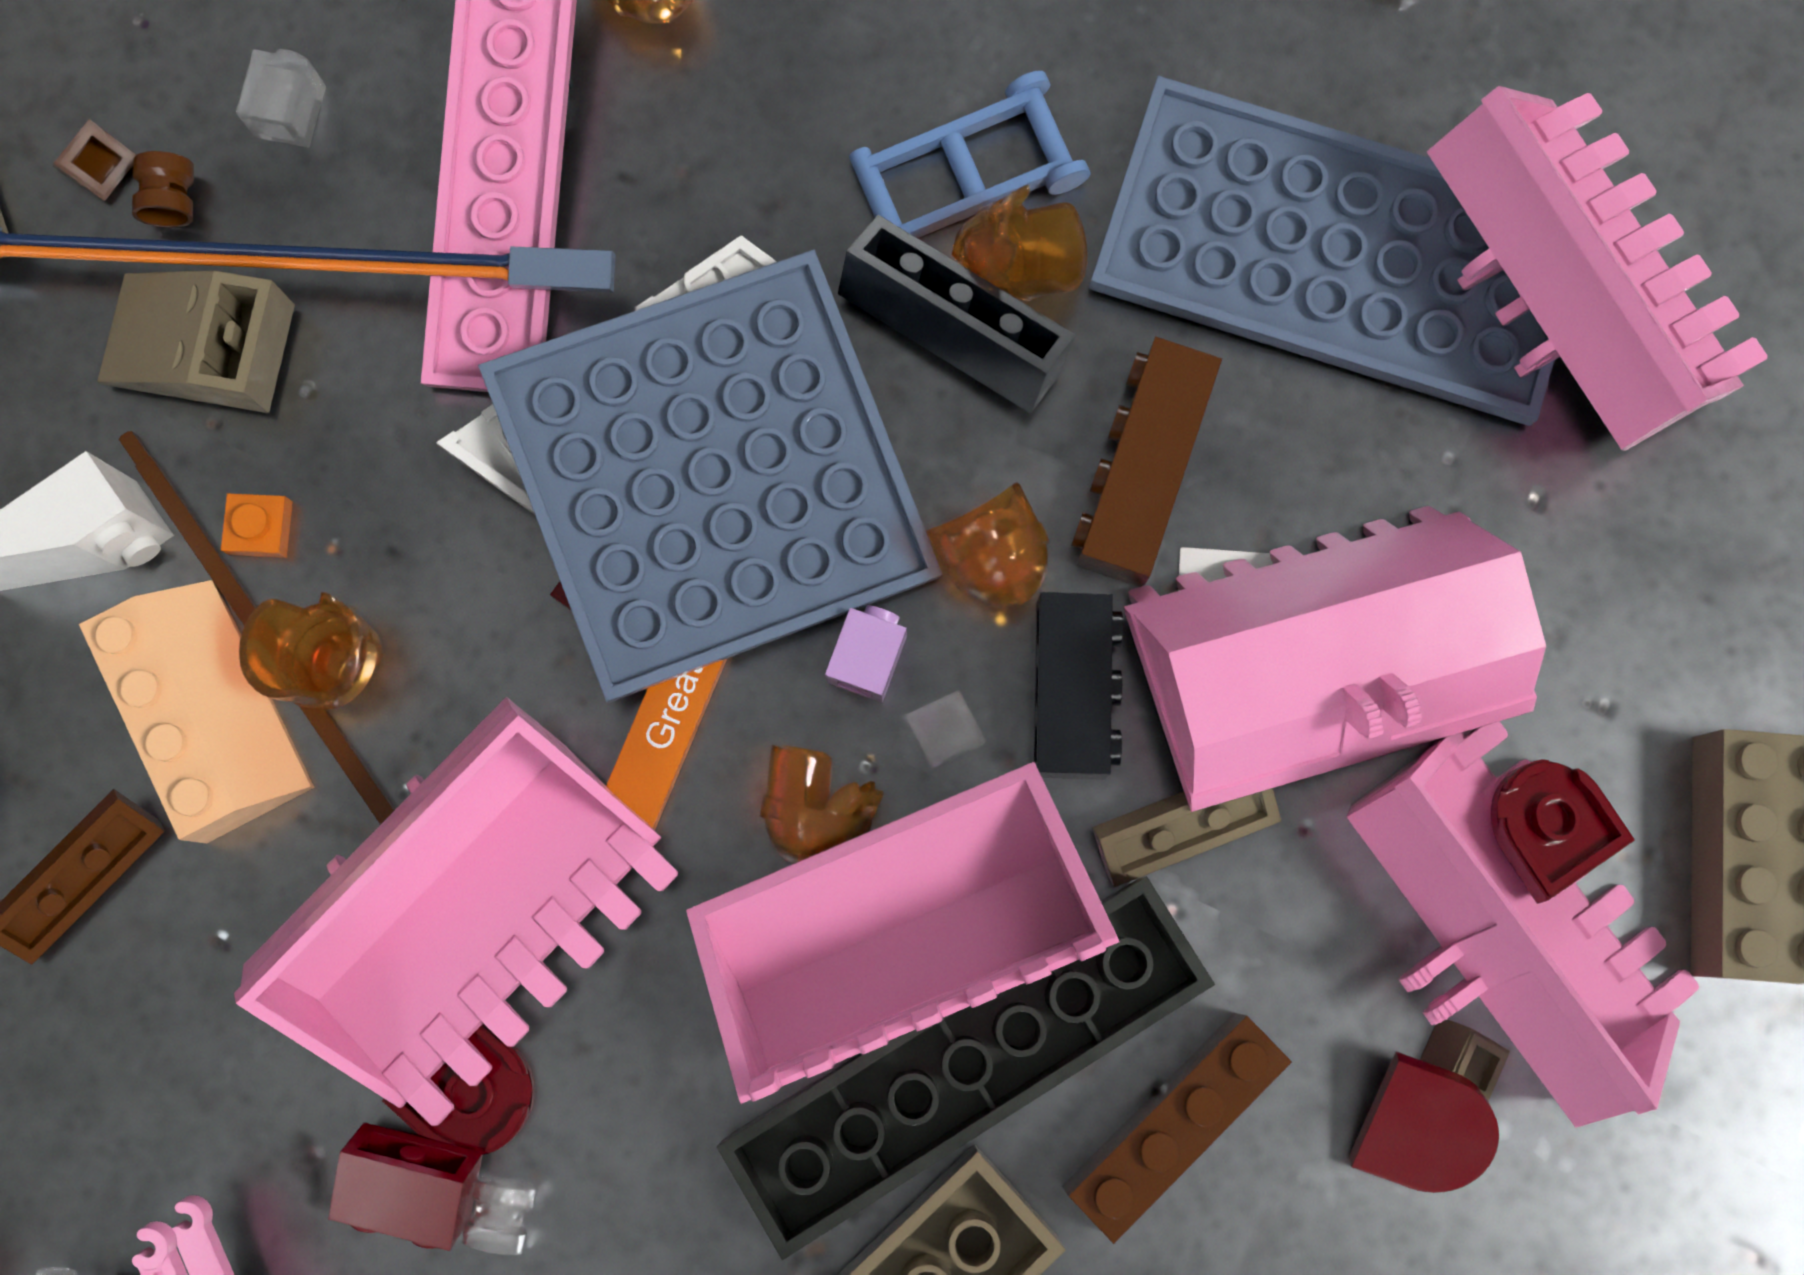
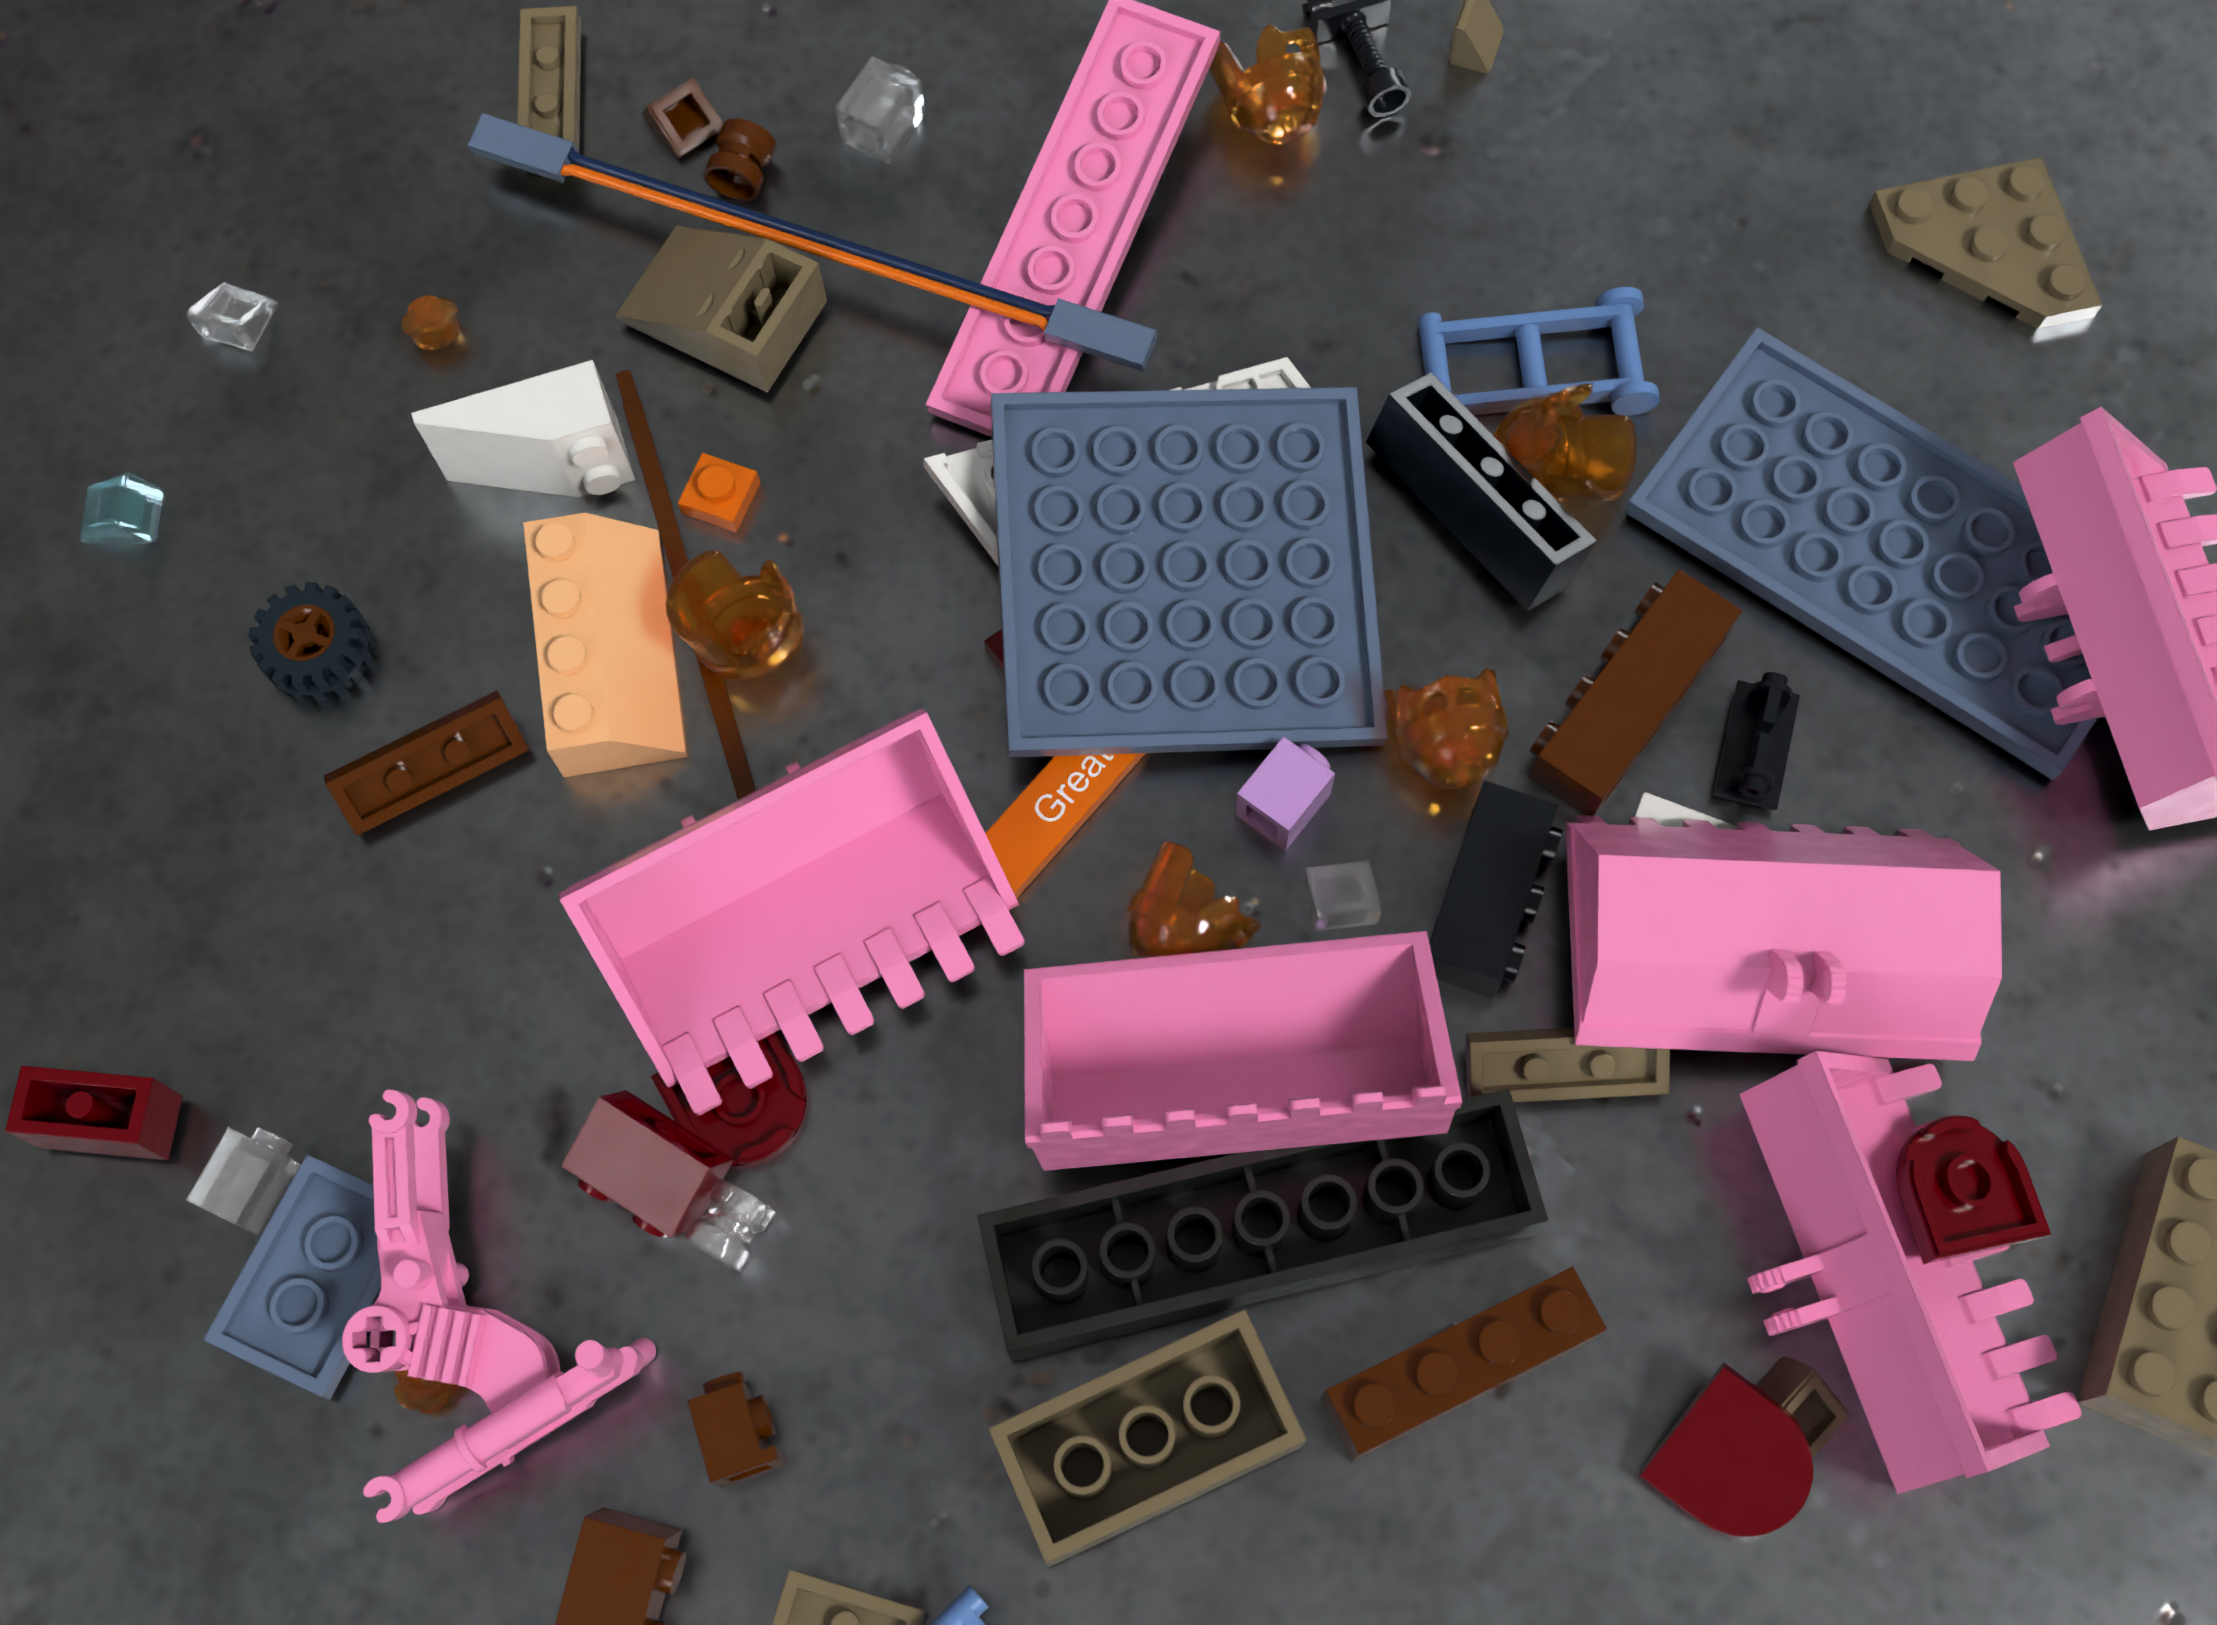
camera: 20 degrees right, 10 degrees down
none -> black hinge [1713,672,1800,811]

